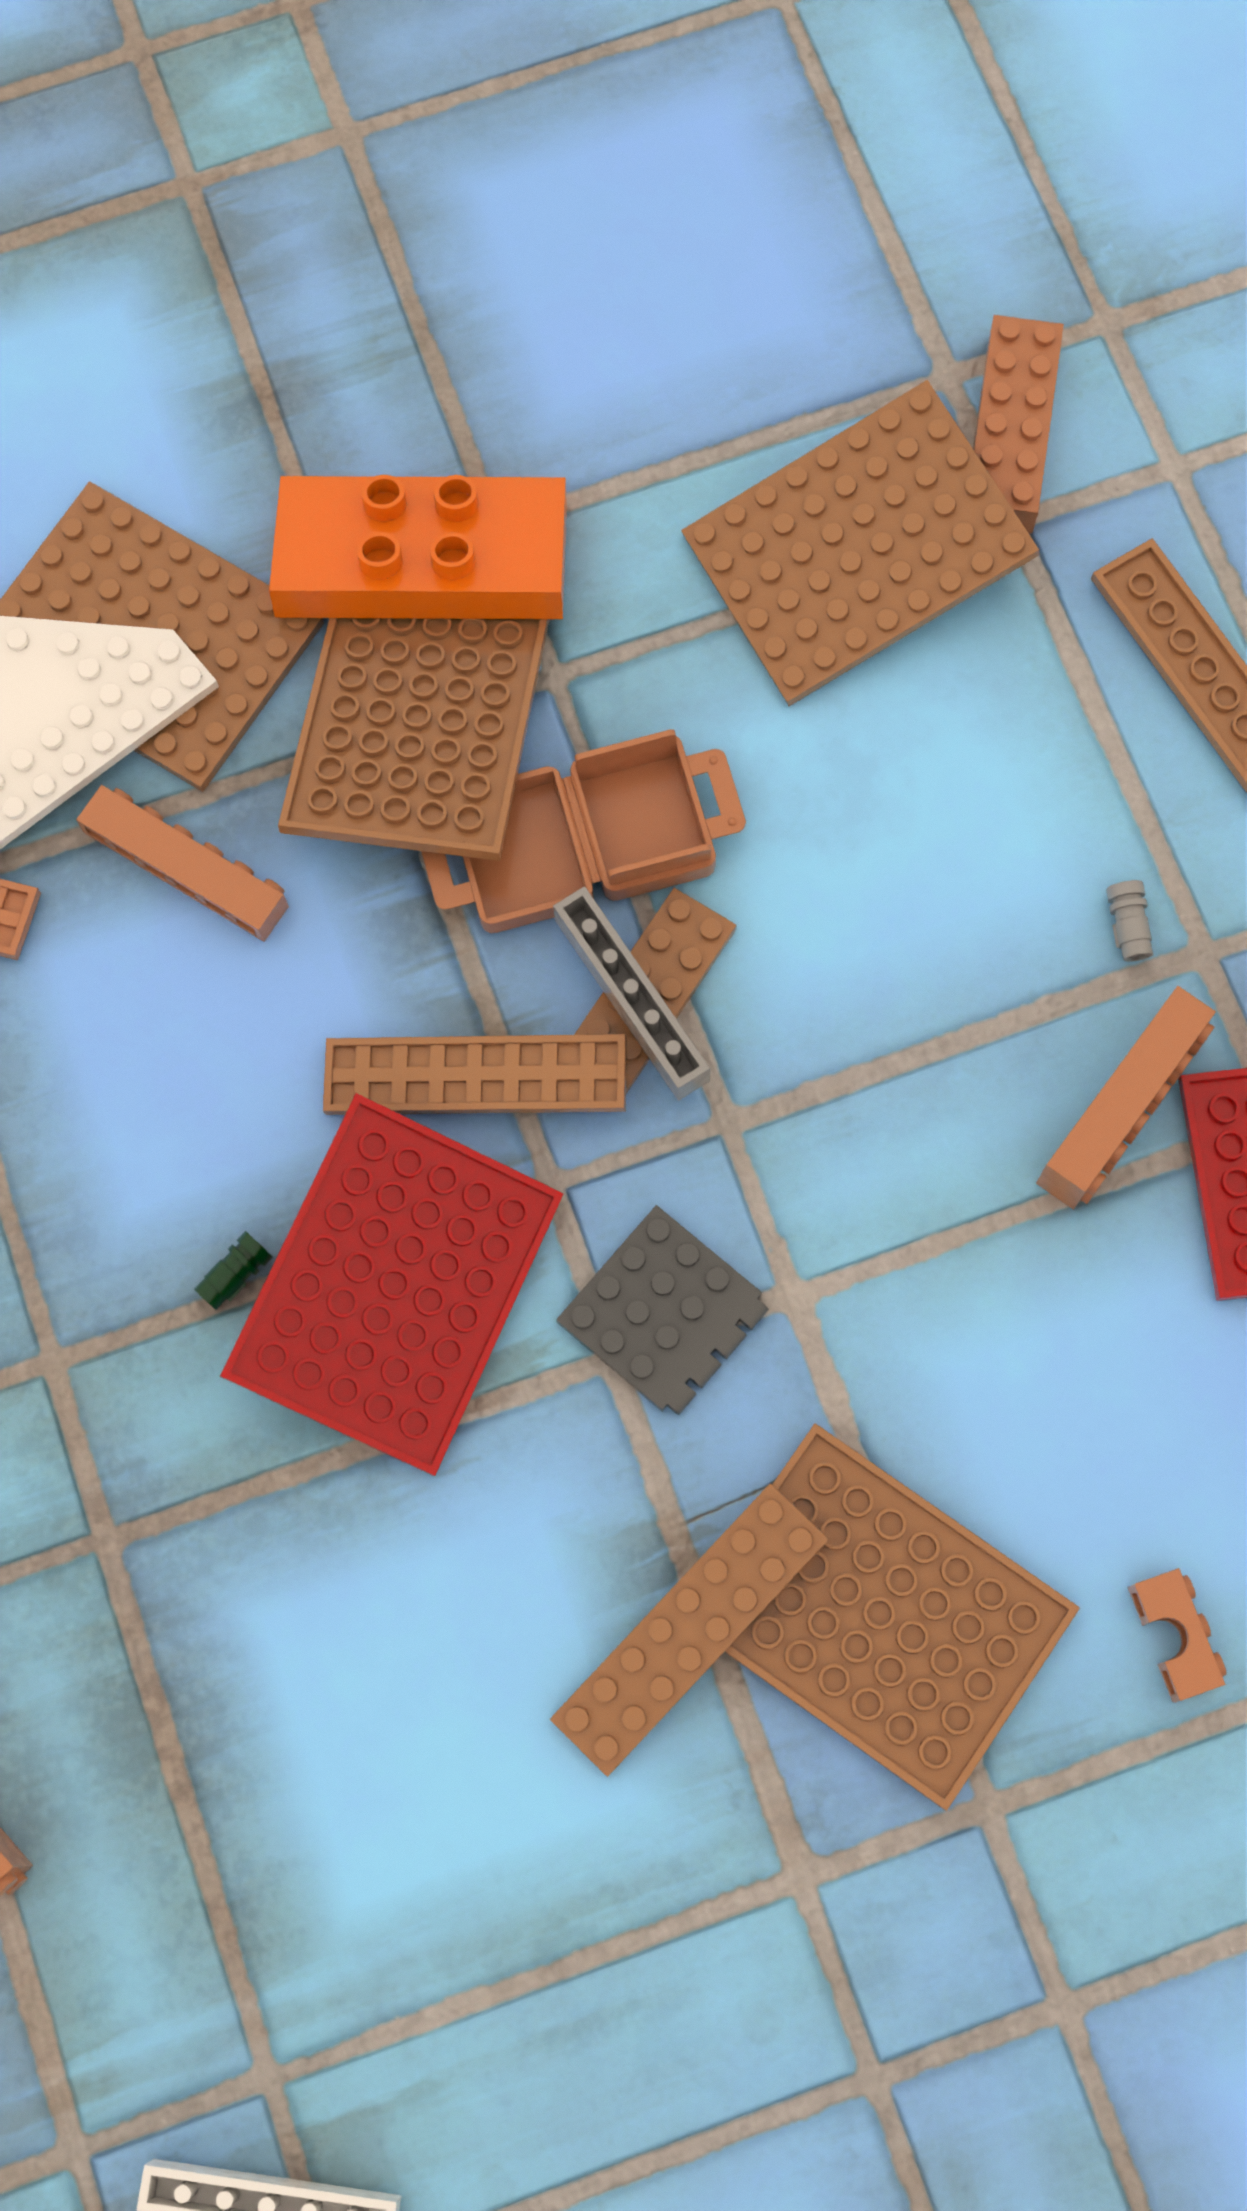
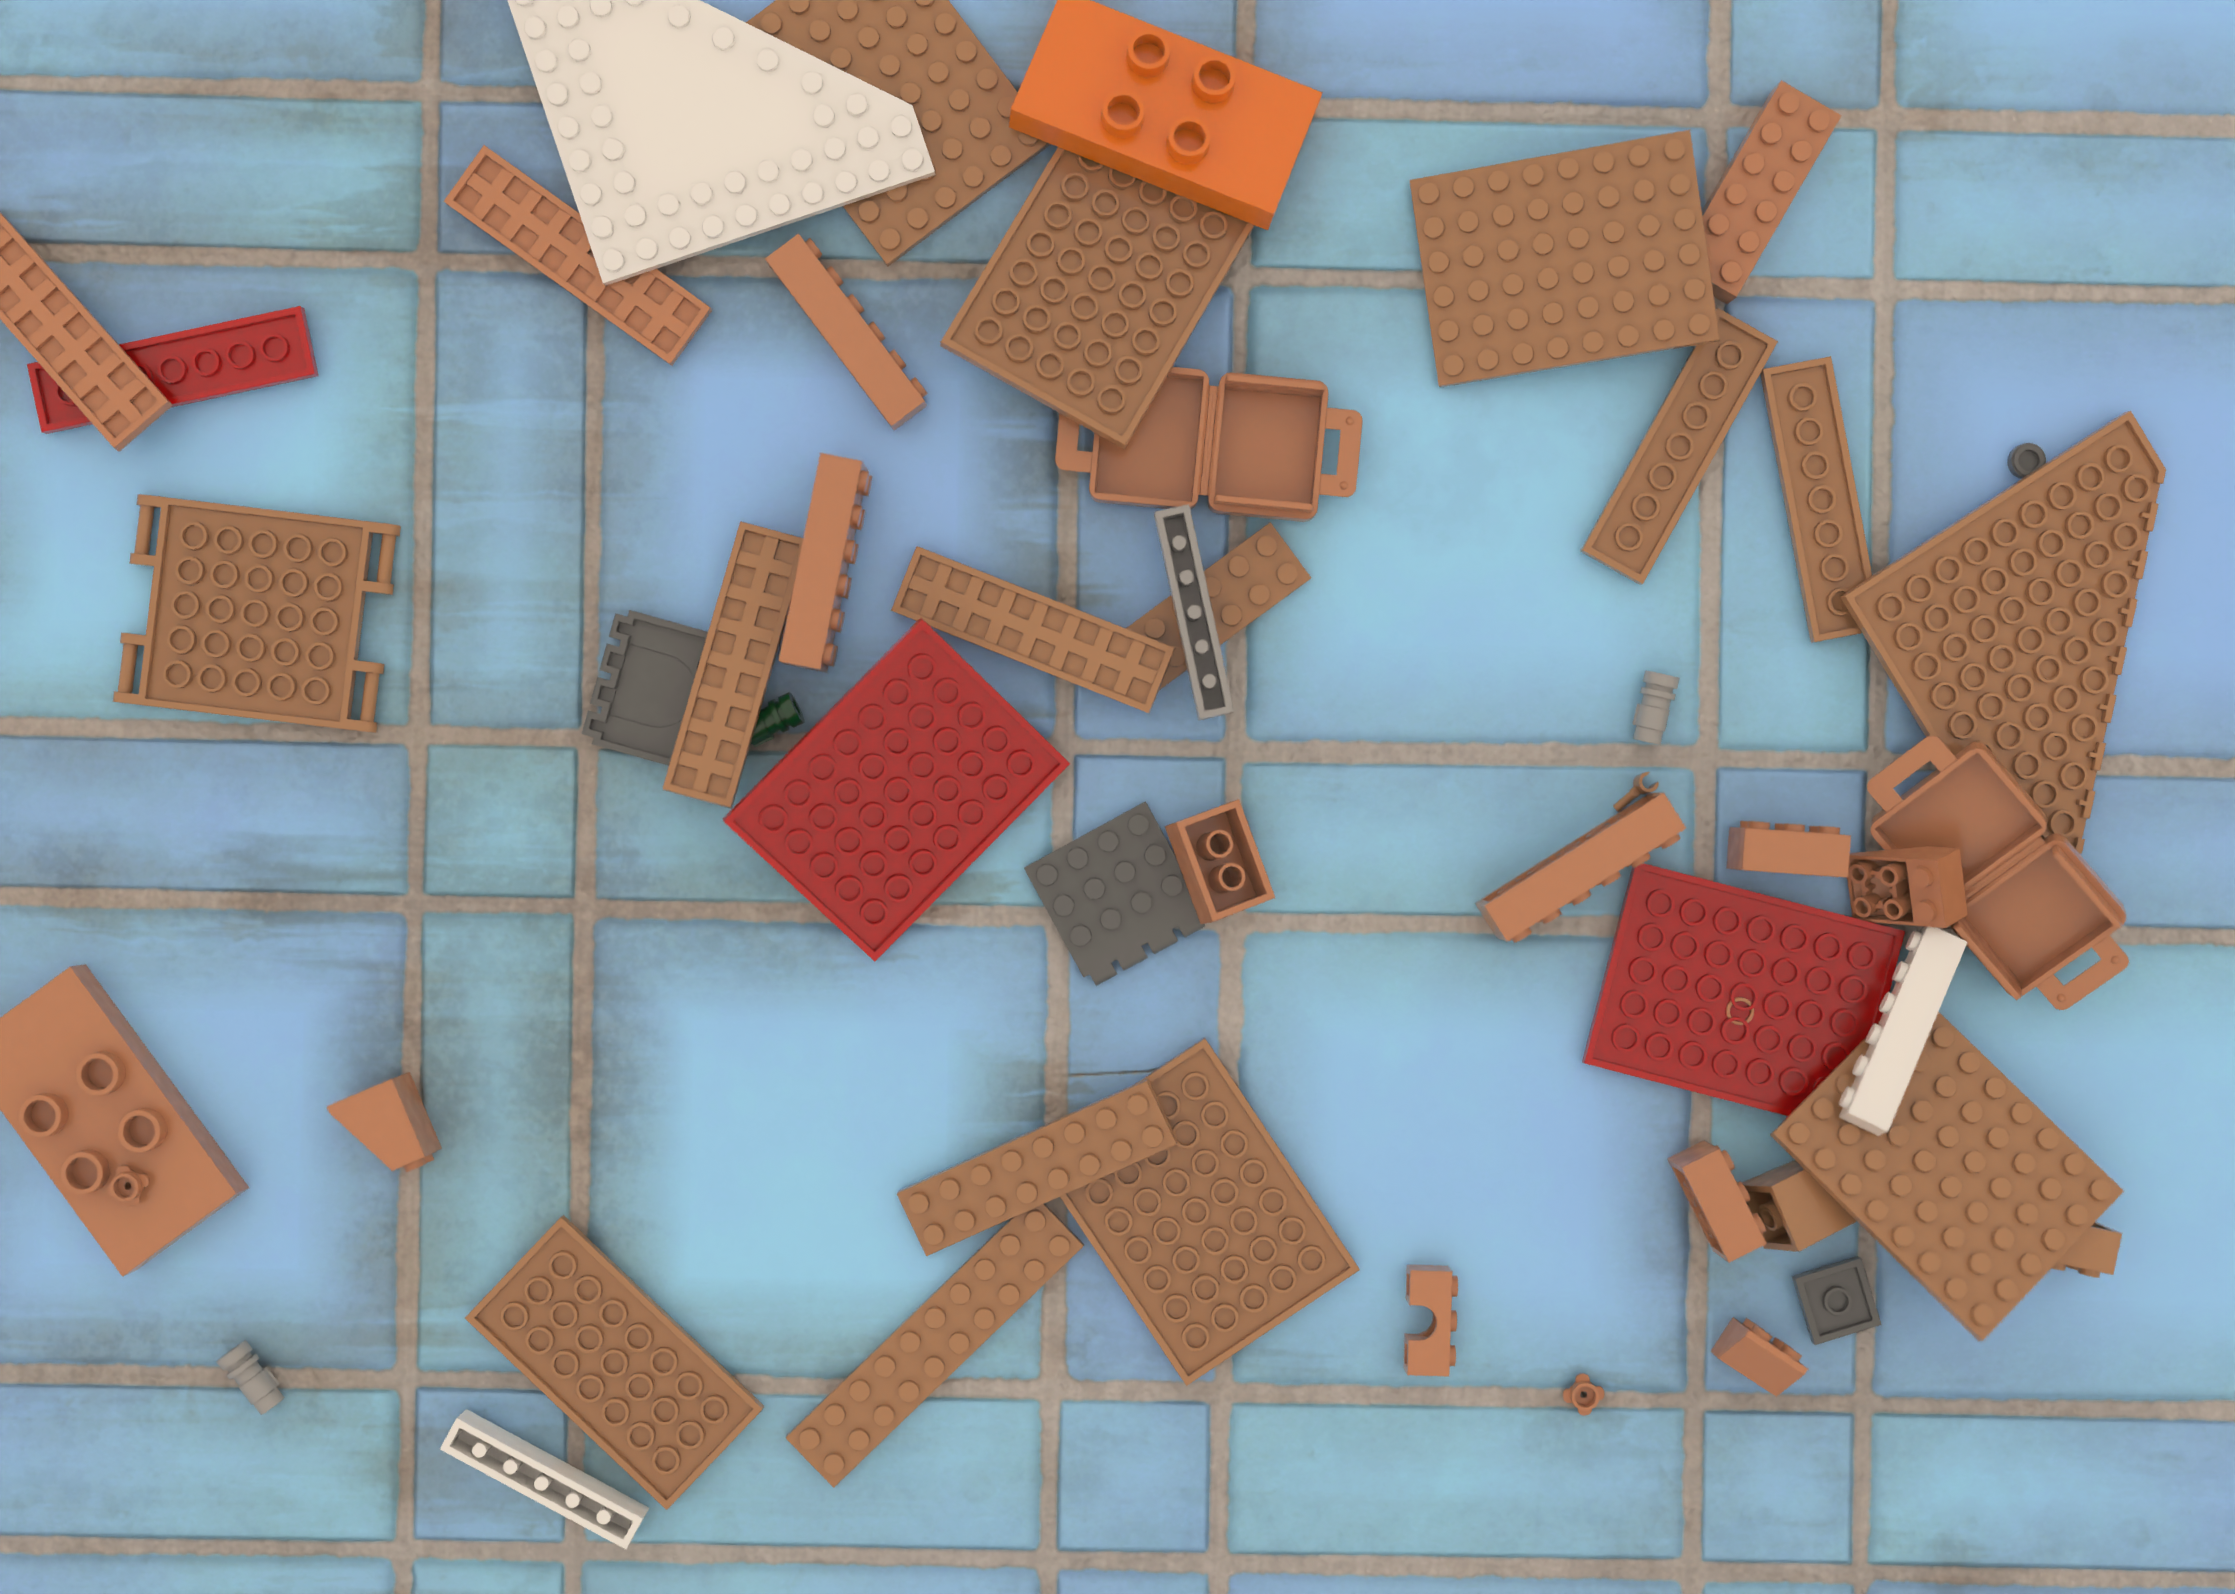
camera: 25 degrees right, 15 degrees up
none -> medium nougat plate [465,1215,764,1510]
none -> dark grey hinge [582,610,708,766]
none -> medium nougat plate [662,521,803,809]
none -> nougat brick [778,453,872,673]
none -> medium nougat plate [786,1204,1084,1488]
none -> nougat brick [1165,799,1275,924]
none -> medium nougat plate [1580,308,1778,585]
none -> medium nougat hand [1613,772,1659,812]

